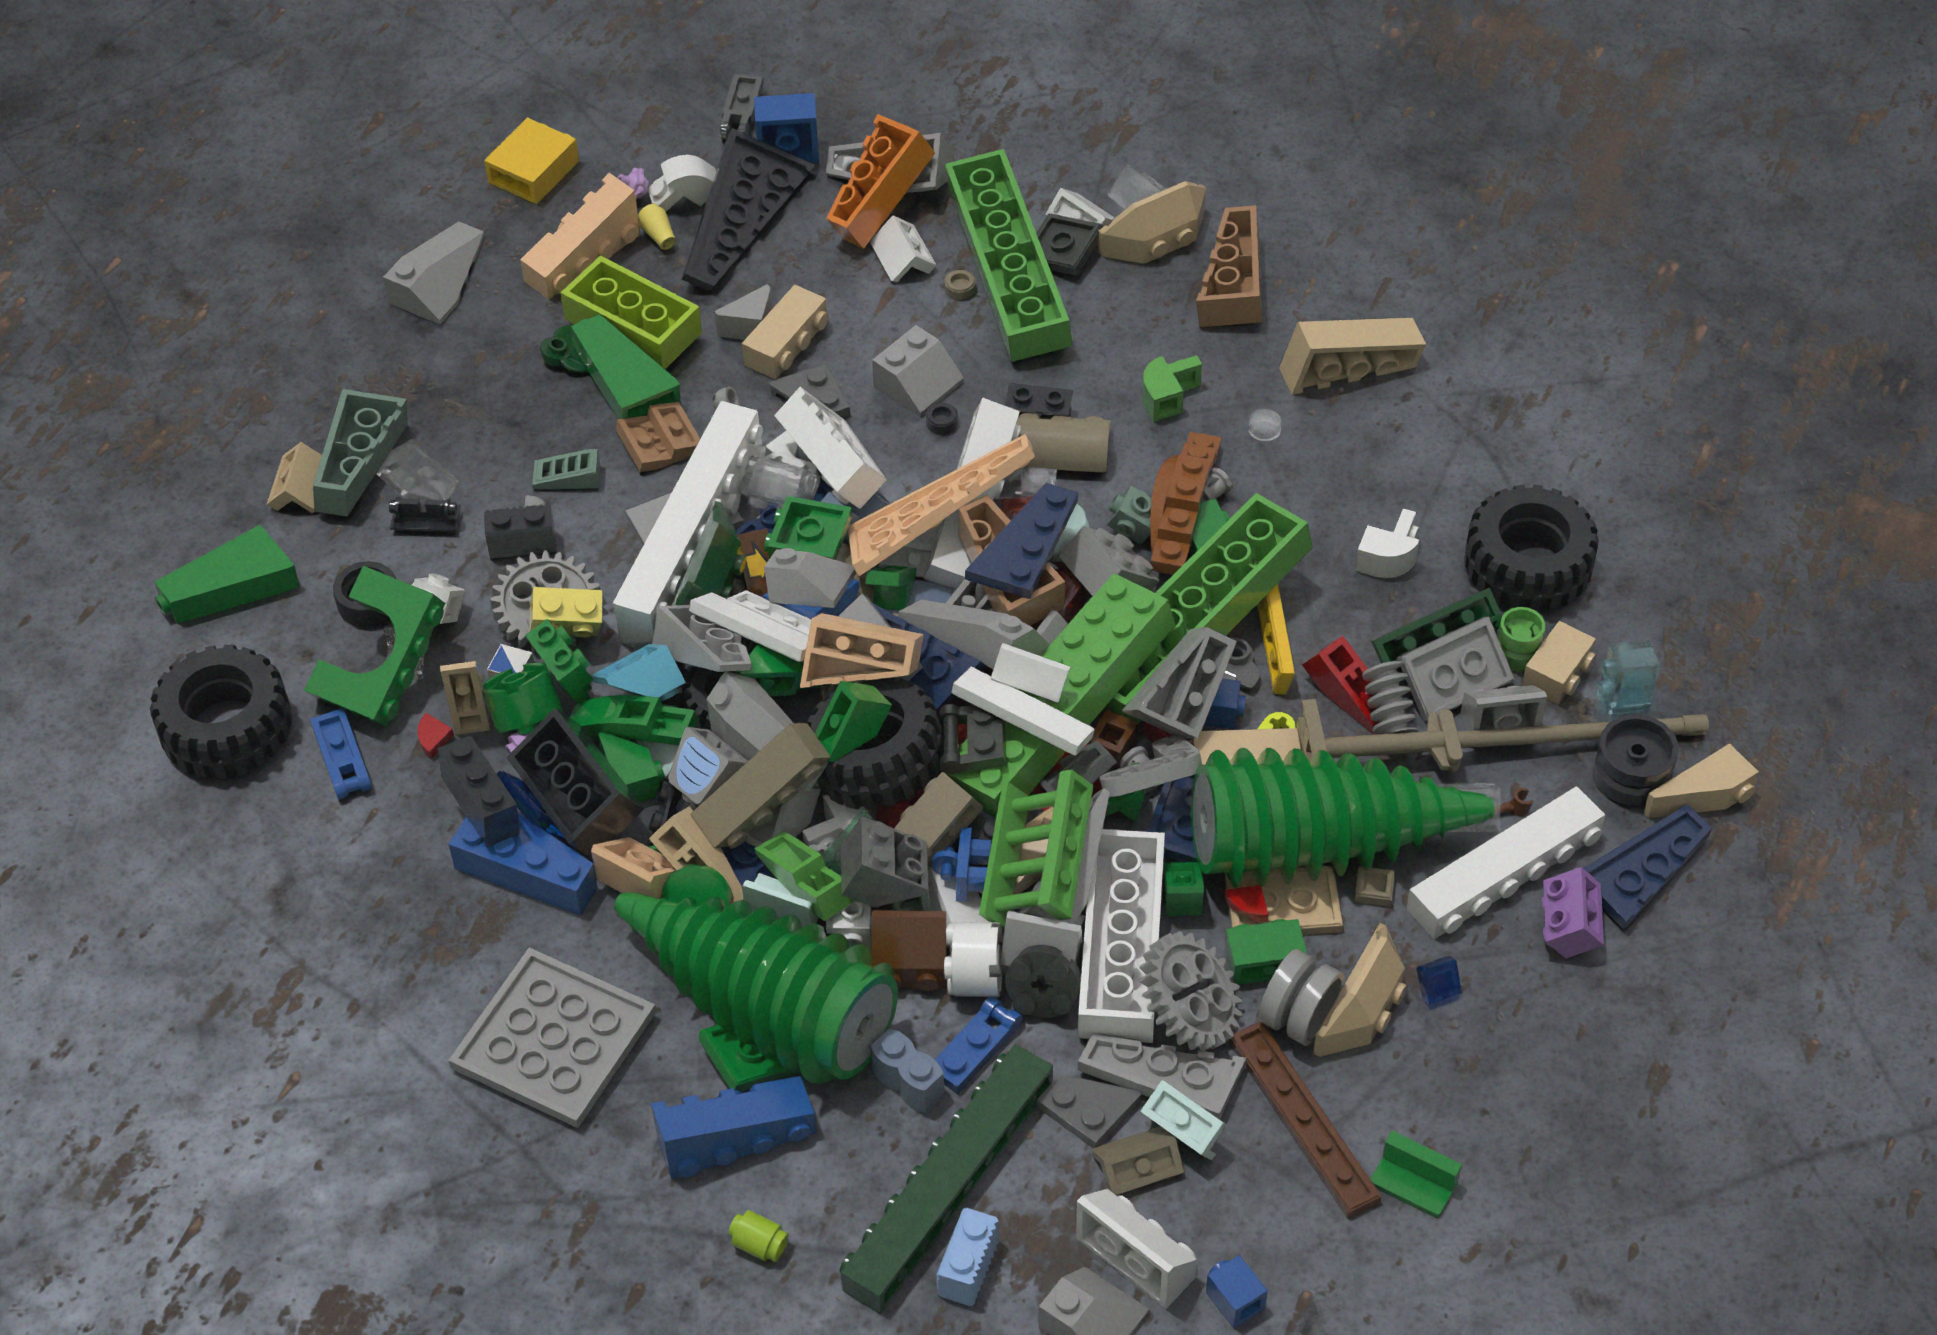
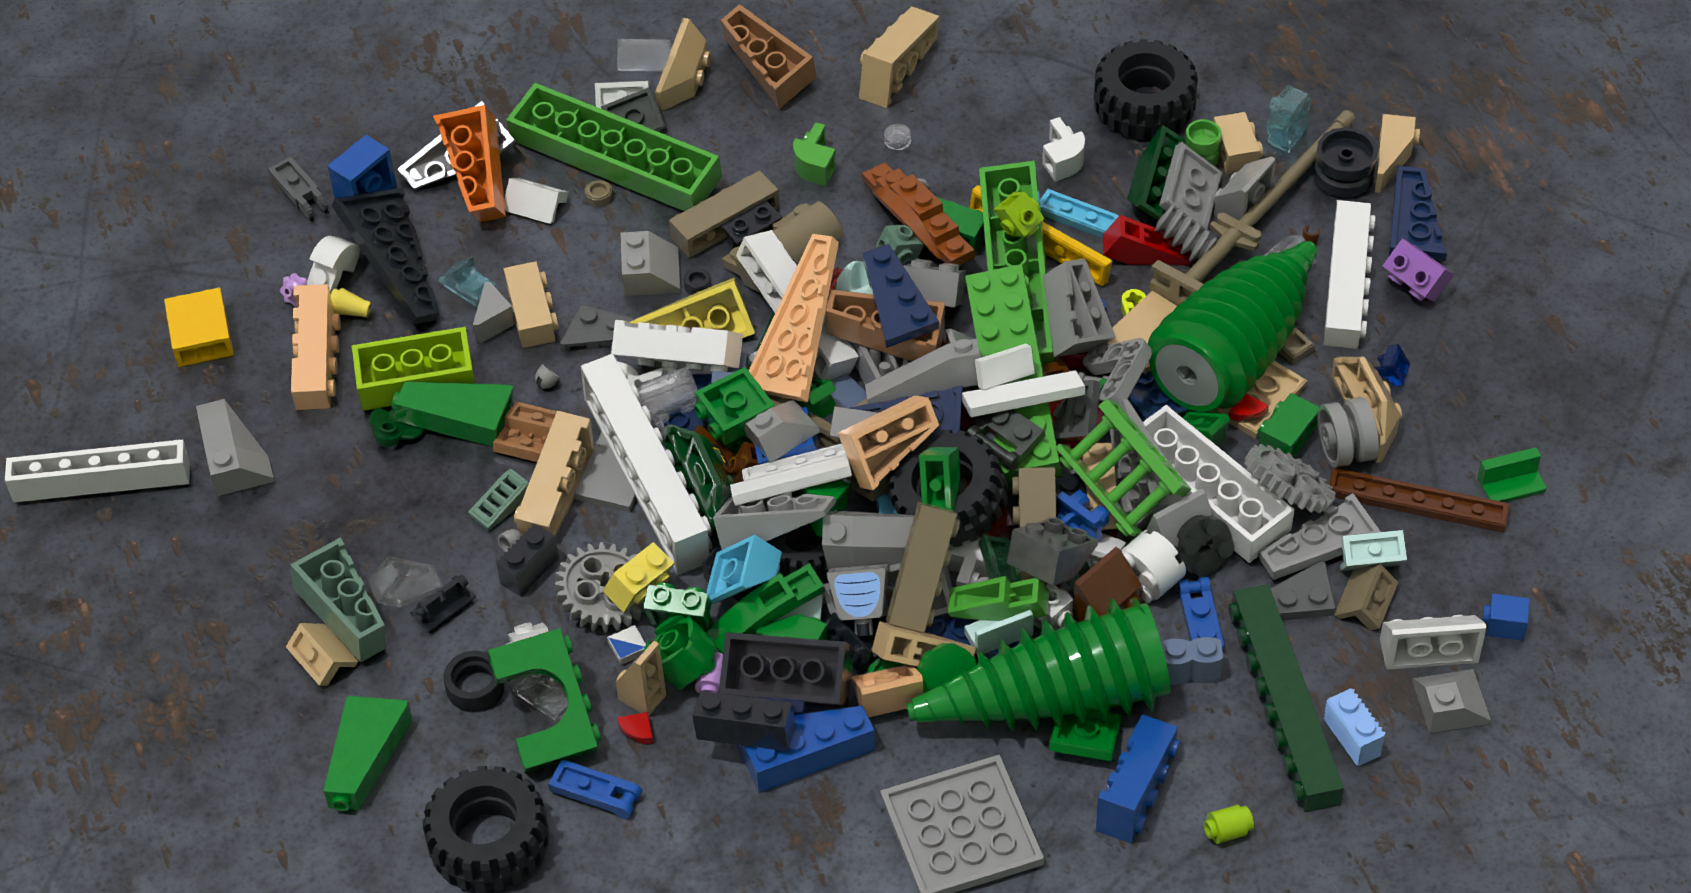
camera: 45 degrees left, 0 degrees up
none -> white brick [5,440,190,502]
none -> clear light blue slope [437,257,497,308]
none -> tan wedge [514,410,594,537]
none -> light yellow wedge [630,277,755,338]
none -> dark tan brick [669,170,780,258]
none -> lime brick [993,192,1045,237]
none -> medium azure tile [1040,189,1119,239]

